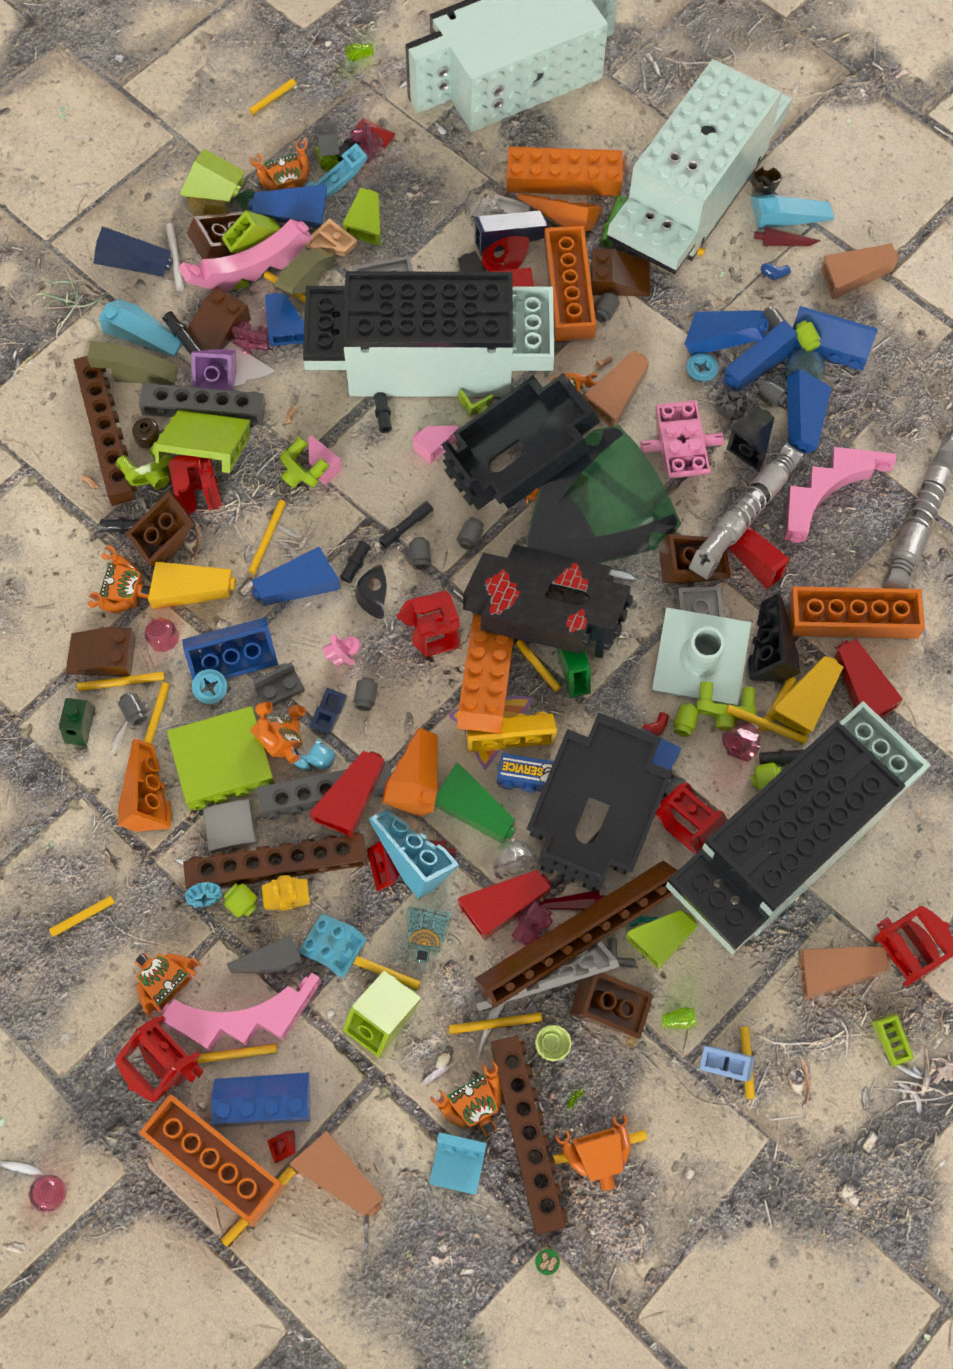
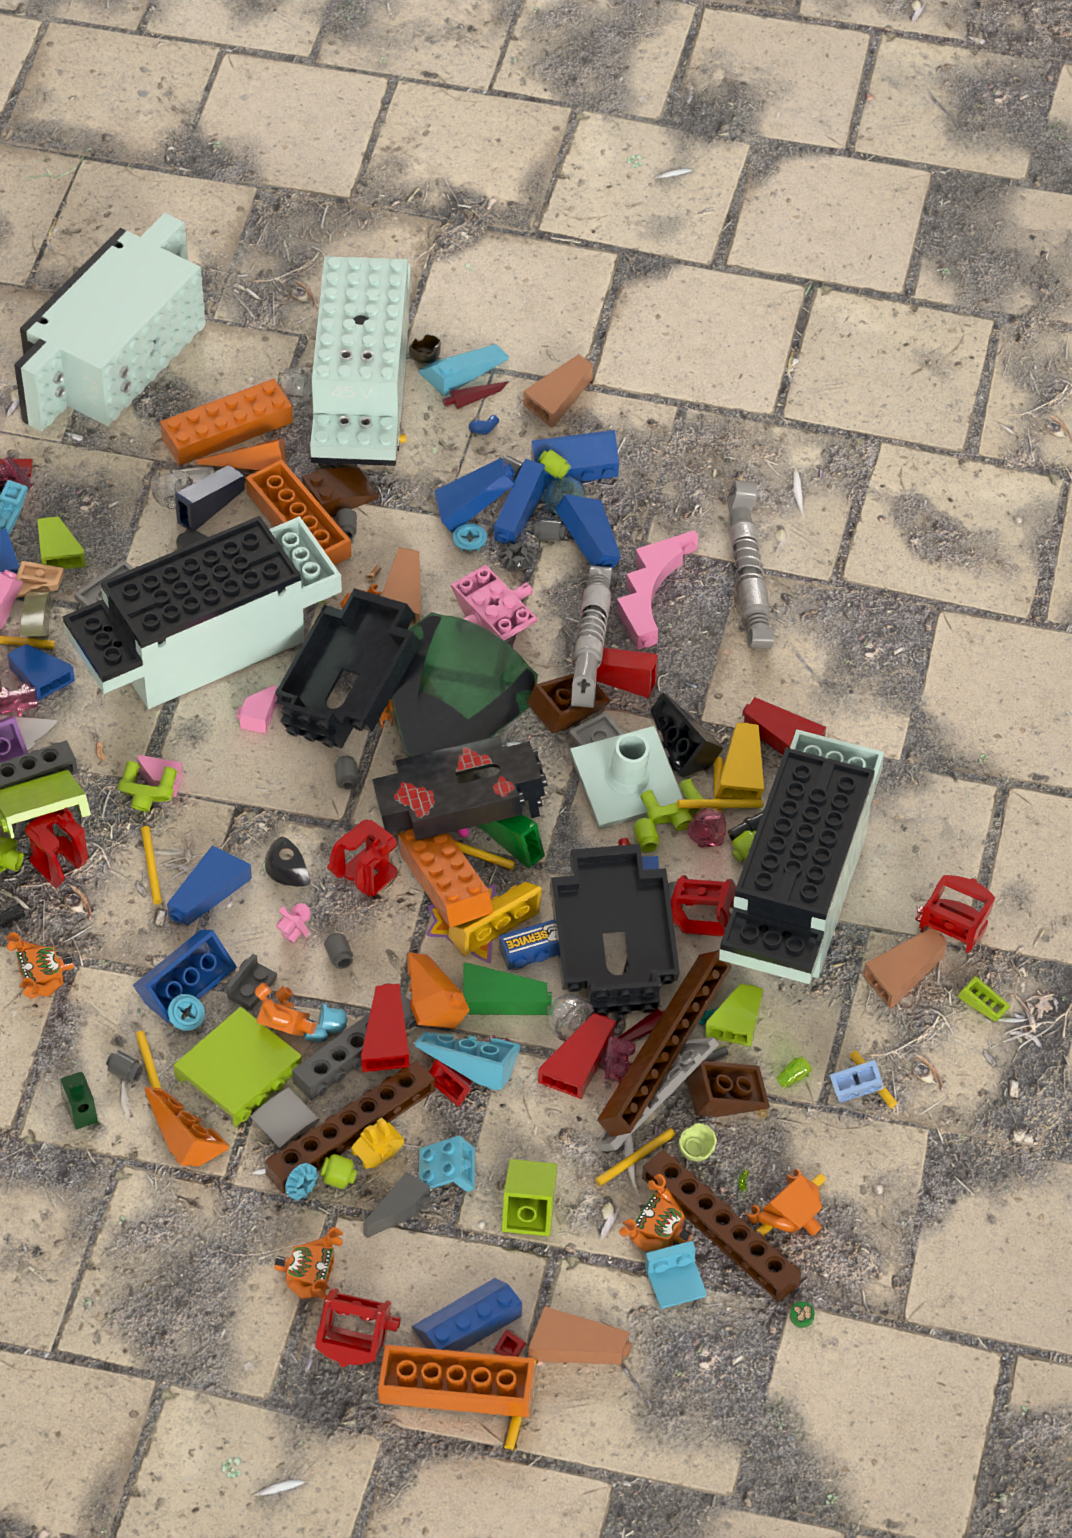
camera: 30 degrees left, 15 degrees down
clear pink hair [28,1175,67,1213] -> none
yellow bar [49,895,115,937] -> none
reddish brown slope [66,627,136,677] -> none
yellow bar [77,671,165,692] -> none
reddish brown slope [125,491,194,566] -> none
clear pink hair [144,617,179,652] -> none
yellow slope [148,562,236,609] -> none
bright pink arch [161,973,321,1052] -> none
yellow bar [188,1044,277,1063] -> none
dark blue slope [310,687,348,734] -> none
black pin [339,541,371,583] -> none
yellow bar [354,956,421,990] -> none
black pin [374,392,392,433] -> none
black piece [378,501,434,548] -> none
clear light blue torso [407,906,451,963] -> none
dark grey brick [409,537,431,570] -> none
lime bracket [457,389,494,417] -> none
red piece [482,236,530,272] -> none
bright green pin [600,195,628,248] -> none
black slope [726,406,775,472] -> none
orange brick [788,586,925,639] -> none

